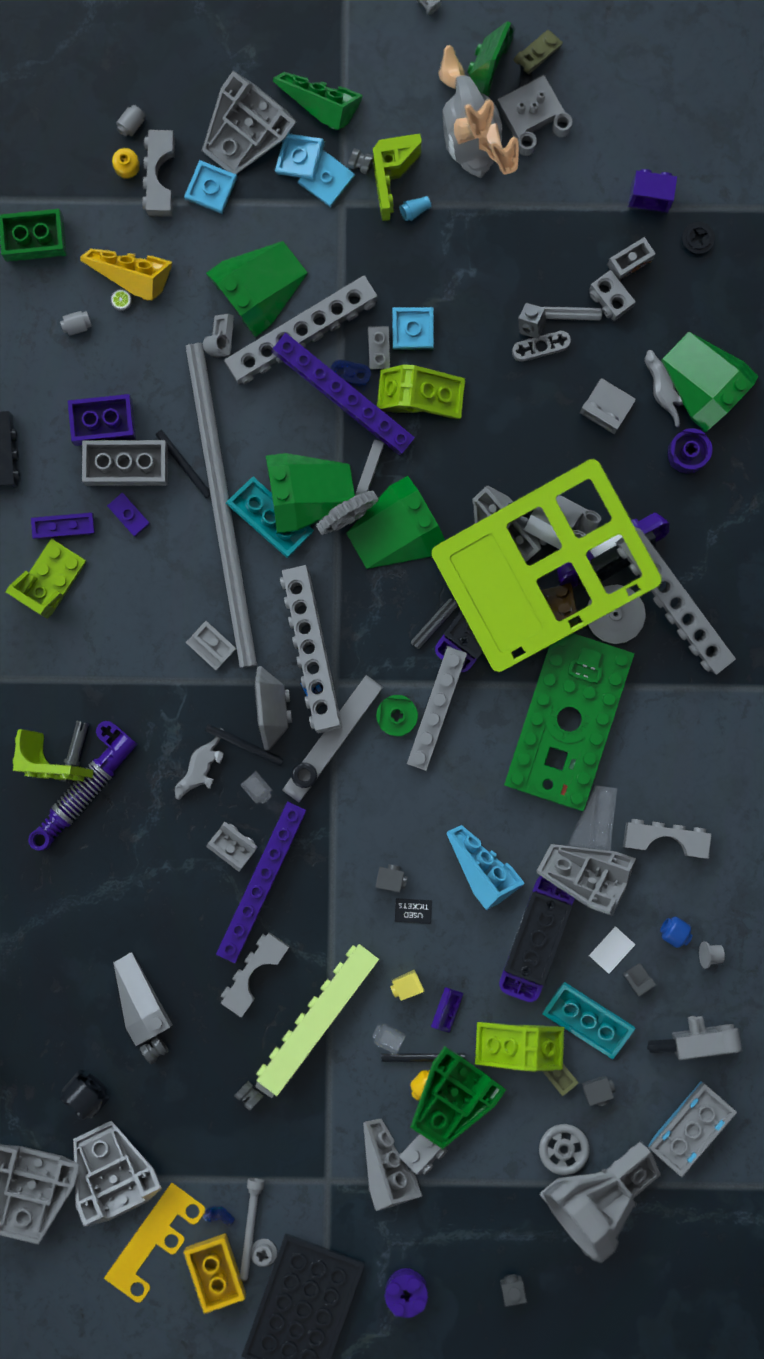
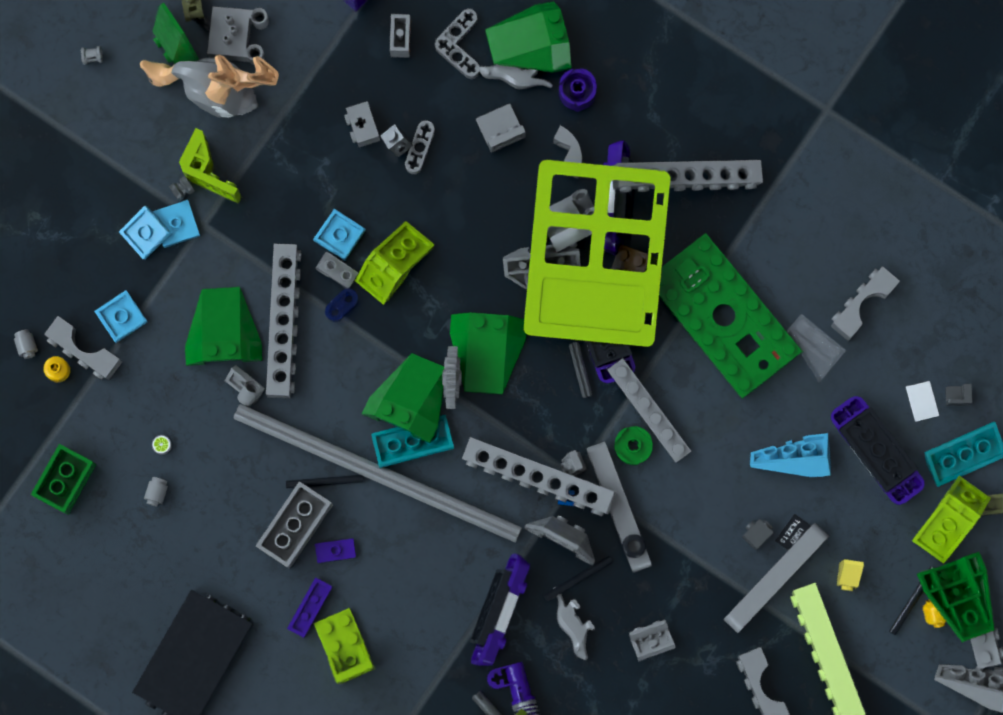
camera: 55 degrees left, 5 degrees down
dark purple brick [68,394,136,446] -> none
yellow wedge [80,249,172,300] -> none
light grey plate [186,621,236,671] -> none
light grey wedge [202,71,297,174] -> none
dark purple brick [216,802,307,963] -> none
clear brick [240,771,273,804] -> none
dark purple brick [271,332,415,456] -> none
green wedge [273,72,363,130] -> none
light grey beam [356,440,385,495] -> none
clear brick [372,1023,406,1055] -> none
medium azure cone [400,196,431,221] -> none
dark purple plate [431,987,463,1033] -> none
light grey wedge [537,844,636,916] -> none
light grey axle [543,307,602,320] -> none
light grey piece [587,584,646,644] -> none
light grey brick [589,270,635,321] -> none
blue head [660,917,693,948] -> none
light grey piece [699,941,725,969] -> none
none -> light grey brick [344,101,380,147]
none -> light grey beam [435,9,480,79]
none -> piece [469,554,530,666]
none -> light grey brick [553,126,582,179]
none -> light grey plate [561,450,587,476]
none -> light grey beam [723,523,829,633]

